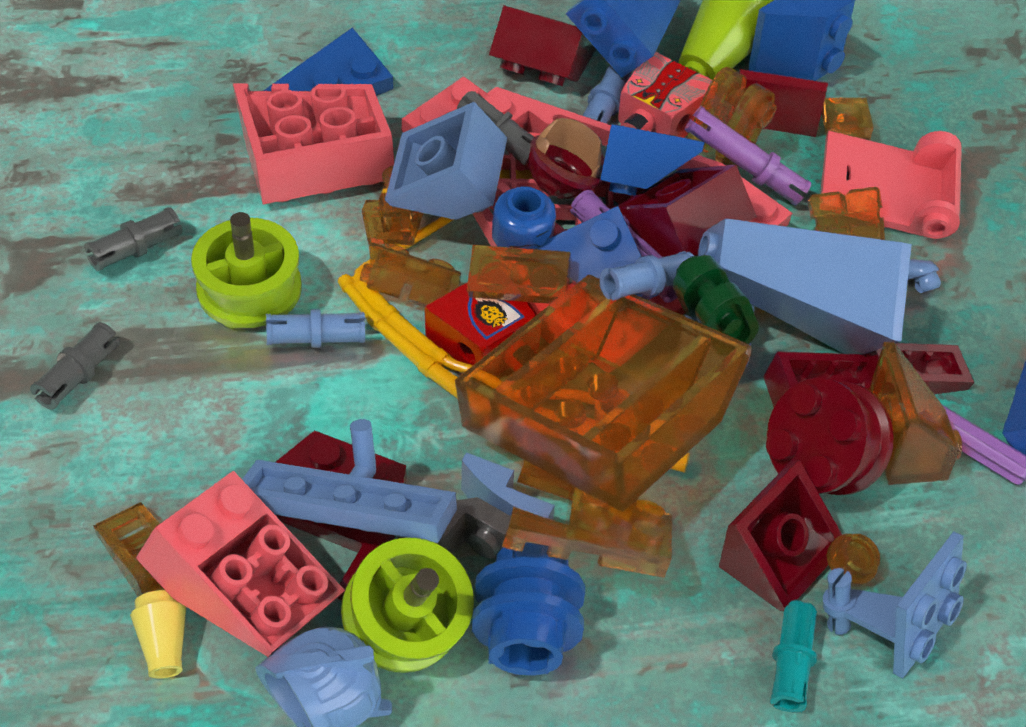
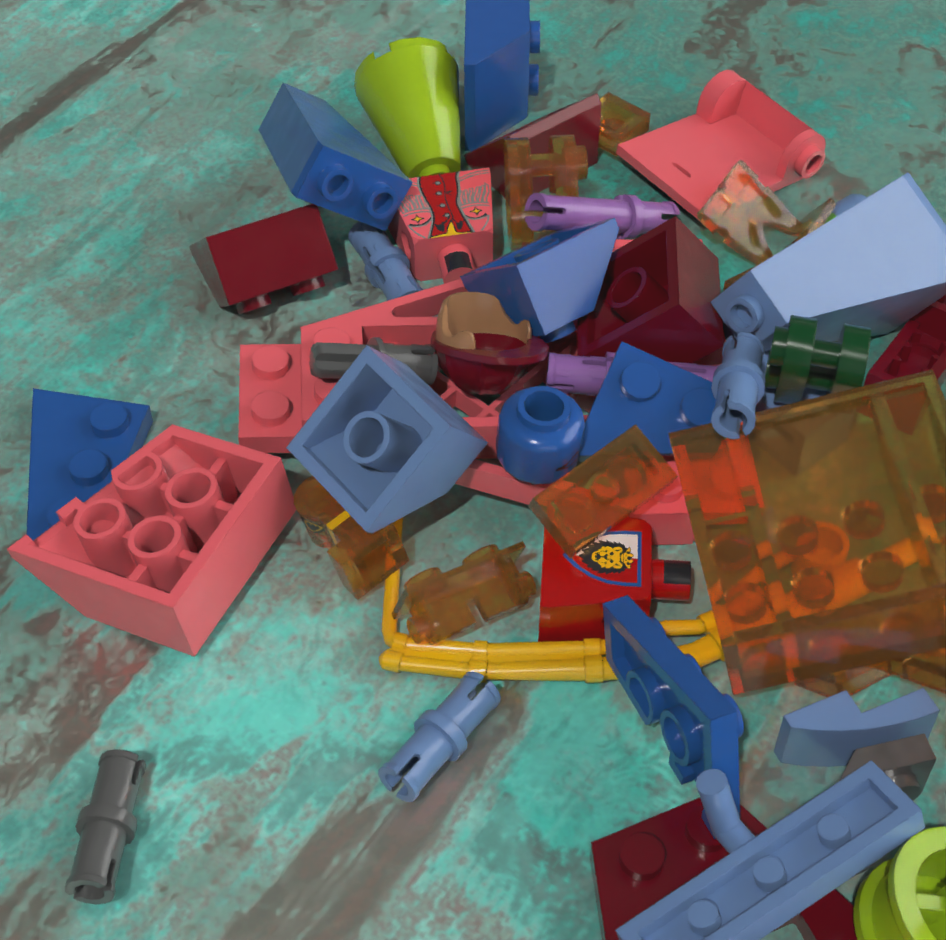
camera: 45 degrees left, 0 degrees up
lime wheel [191,212,302,329] -> none
none -> blue wing [603,595,744,839]

